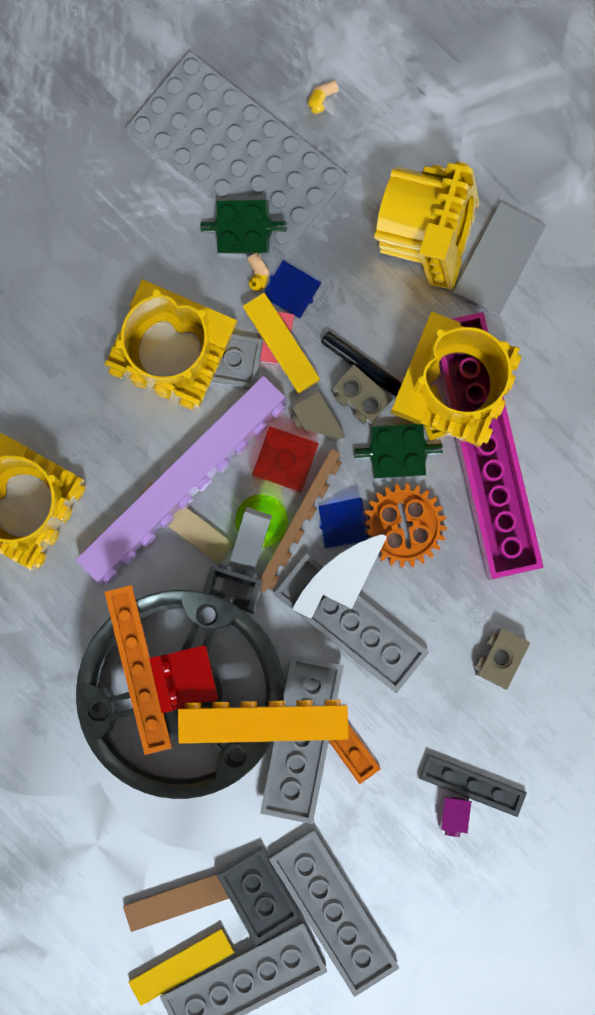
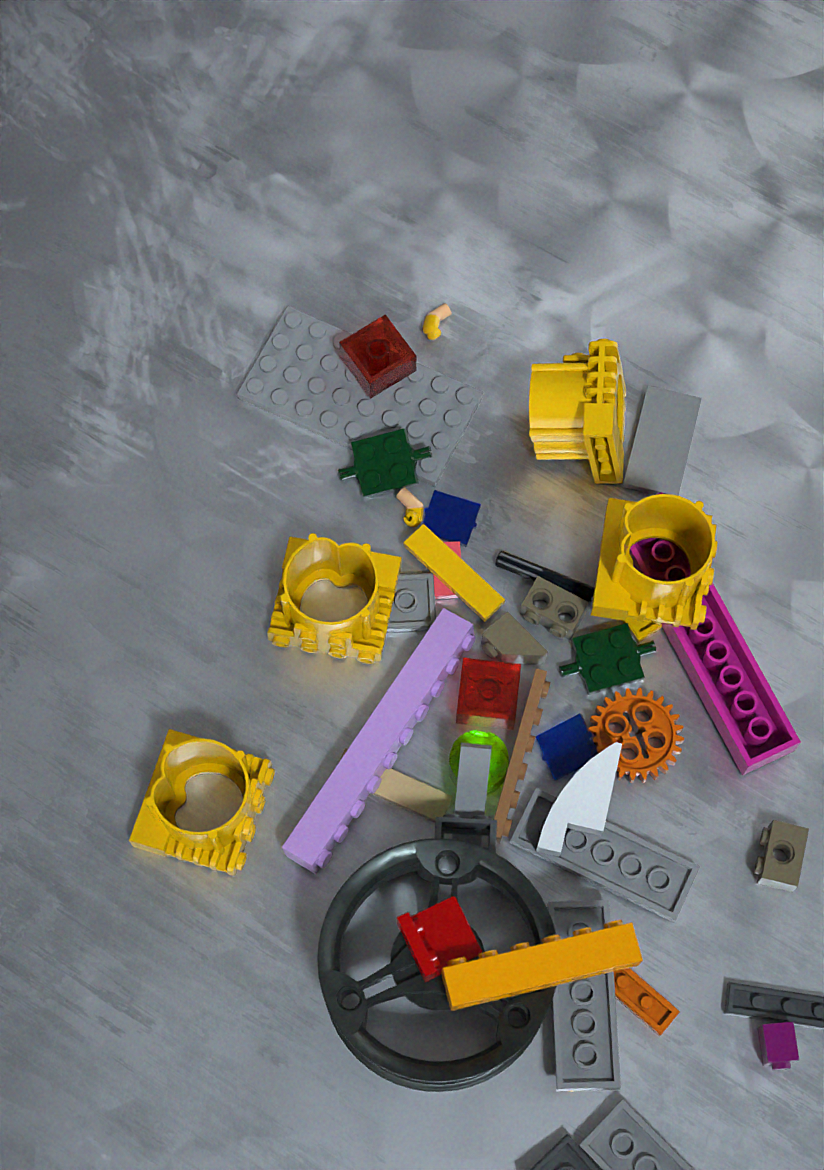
camera: 10 degrees left, 15 degrees down
orange plate [104,585,172,755] -> none
none -> clear red brick [339,314,417,399]

